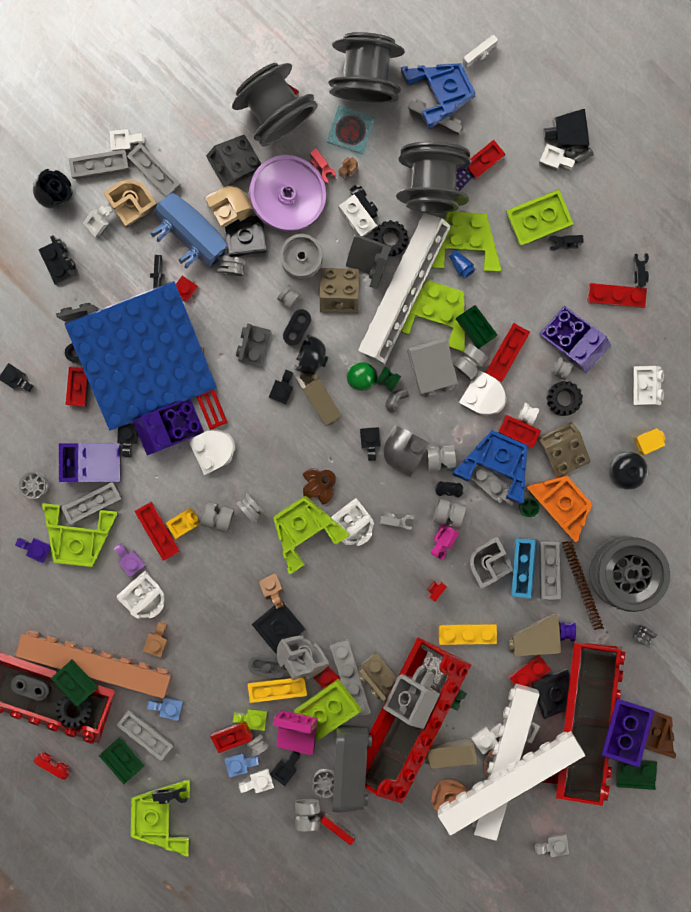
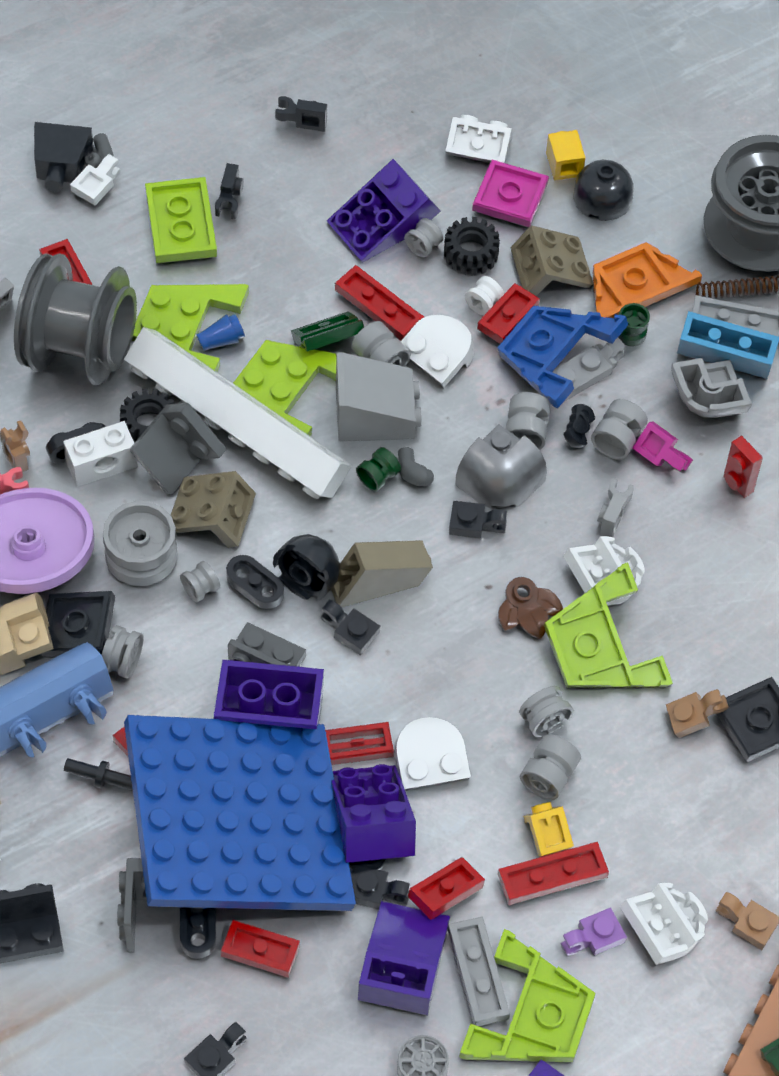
camera: 80 degrees left, 30 degrees down
green hair [346,362,378,391] -> none
red plate [587,283,647,308] -> none
none -> dark purple slope [214,659,324,729]
none -> red plate [408,857,485,920]
none -> dark pink plate [472,160,549,227]

